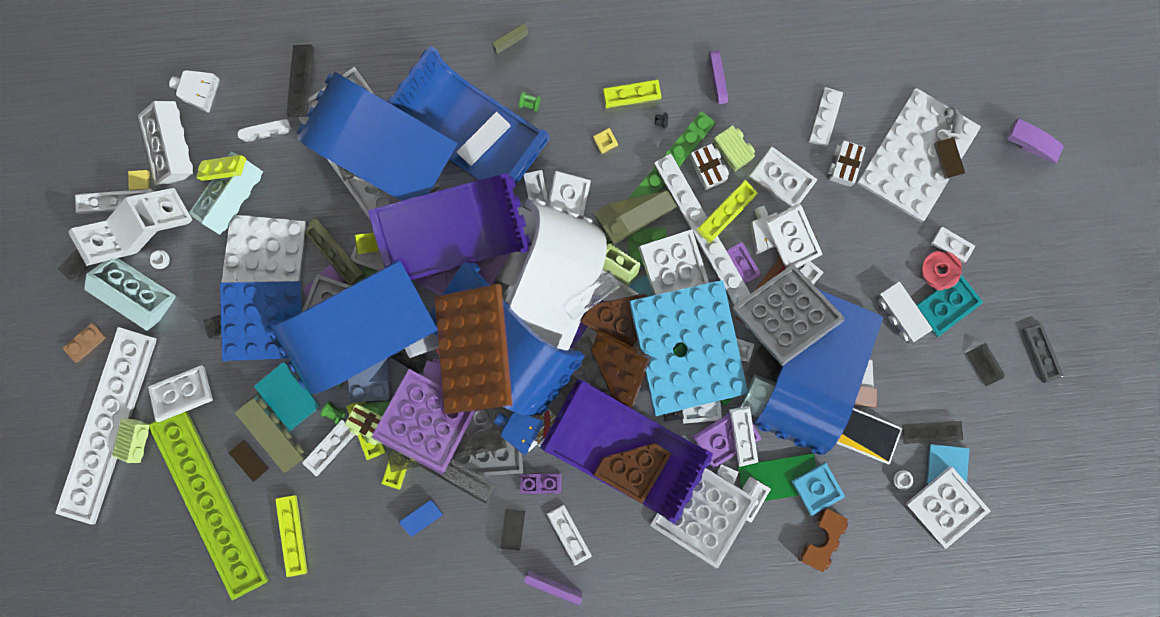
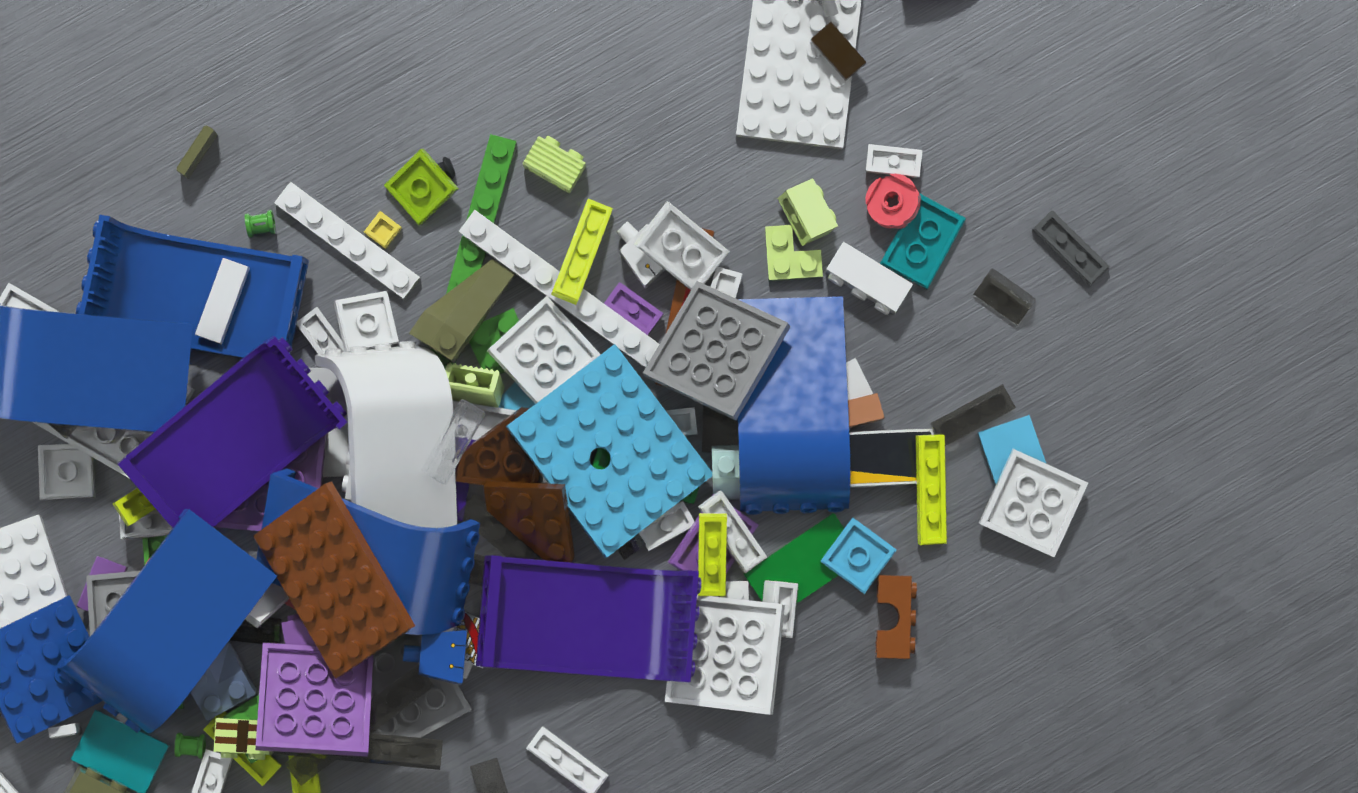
camera: 20 degrees left, 0 degrees up
olive tile [305,218,363,286] -> none
medium lavender slope [520,473,562,494] -> none
reddish brown plate [592,443,672,504] -> none
neon yellow tile [603,79,662,108] -> none
brick [689,144,729,191] -> none
medium lavender beam [709,50,728,105] -> none
white tile [749,146,818,208] -> none
white plate [809,87,843,147] -> none
white brick [828,141,866,187] -> none
white plate [893,470,913,490] -> none
none -> white tile [38,444,96,500]
none -> white tile [48,723,82,739]
none -> white plate [274,182,421,300]
none -> lime tile [384,149,459,225]
none -> neon yellow plate [698,513,727,596]
none -> yellowish green plate [765,225,823,281]
none -> yellowish green brick [777,178,838,246]
none -> neon yellow tile [916,434,947,545]

